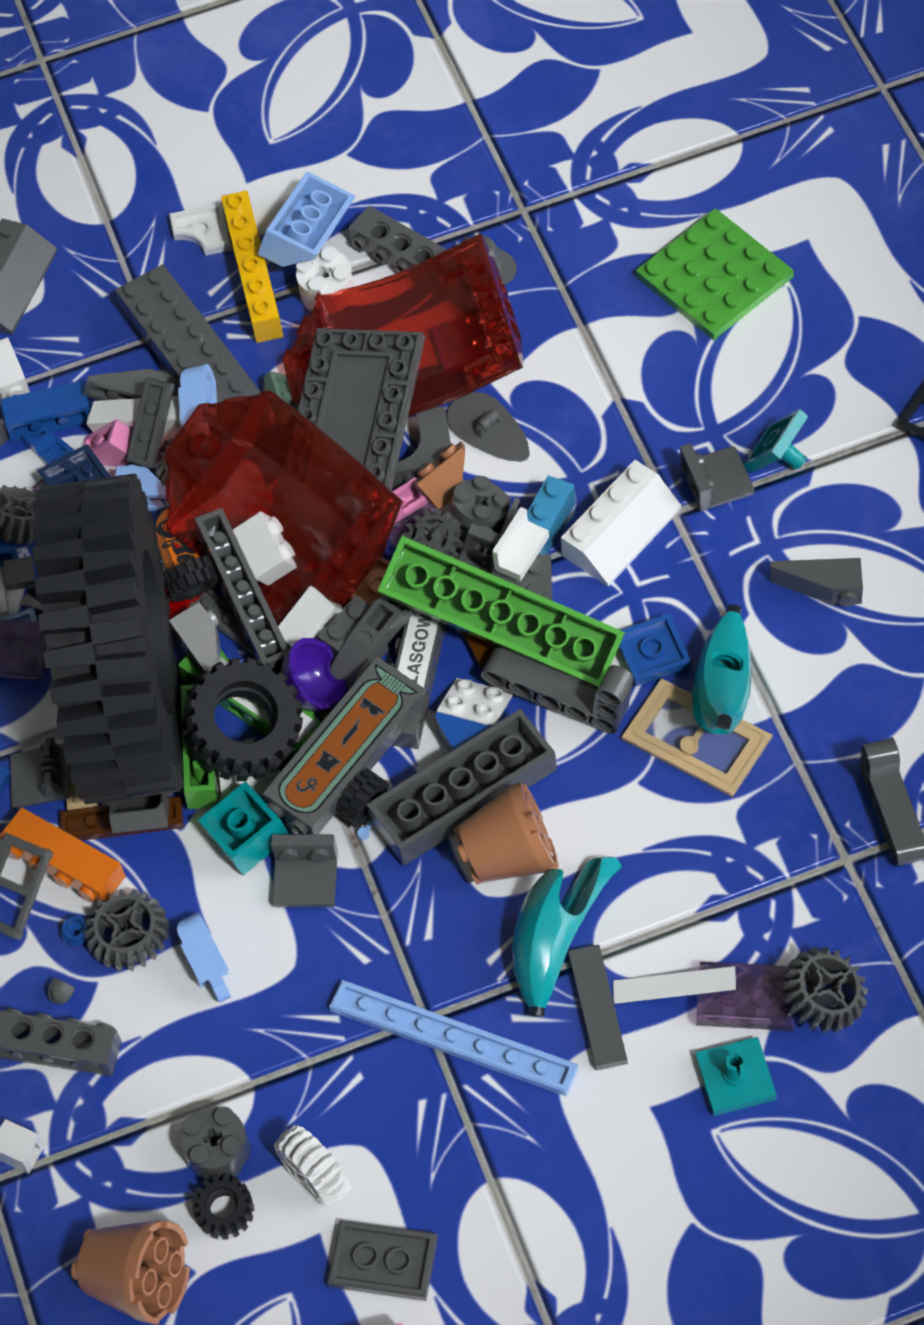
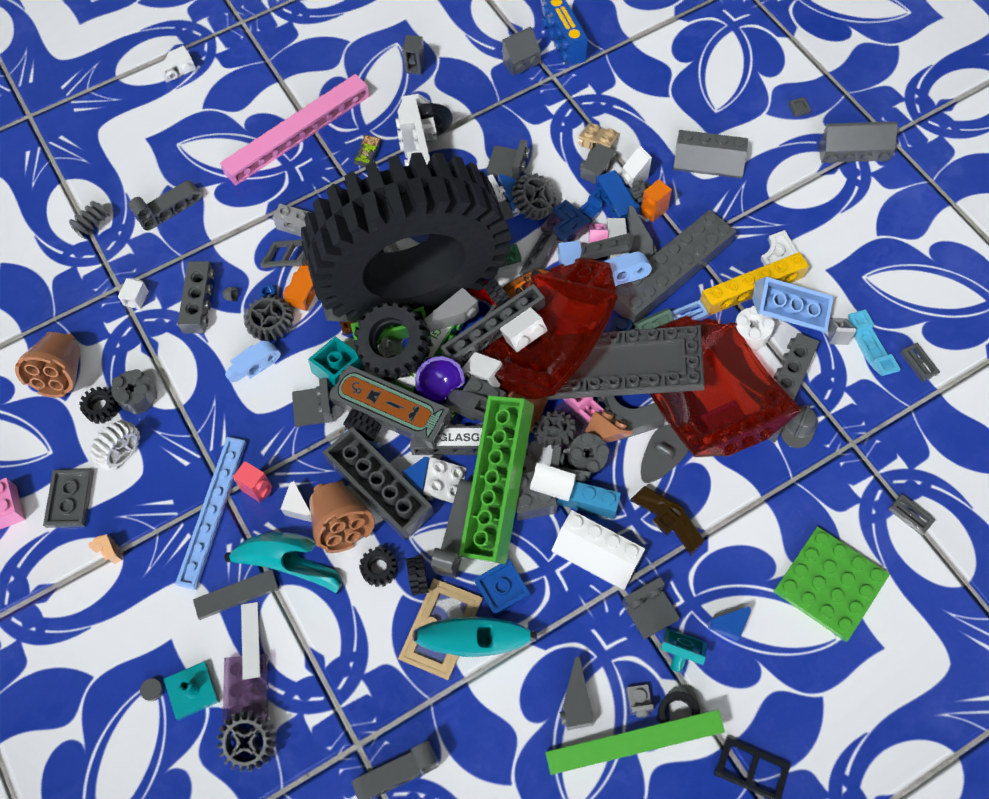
camera: 75 degrees right, 5 degrees up
none -> light nougat bracket [88,534,122,564]
none -> dark grey tile [140,678,164,702]
none -> coral brick [233,461,272,503]
none -> white slope [281,481,312,522]
none -> black tyre [359,547,398,587]
none -> black tyre [406,556,429,596]
none -> bright green tile [545,709,725,775]
none -> light grey bracket [626,685,654,718]
none -> dark grey gear [630,179,650,203]
none -> dark brown plate [630,486,705,556]
none -> orange brick [640,179,672,222]
none -> black tyre [657,692,701,723]
none -> light blue tile [671,300,709,327]
none -> blue slope [707,606,751,642]
none -> slope [818,122,898,163]
none -> light grey slope [828,318,856,345]
none -> medium azure slope [848,309,901,376]
none -> dark grey tile [888,494,936,536]
none -> dark grey tile [900,343,940,383]

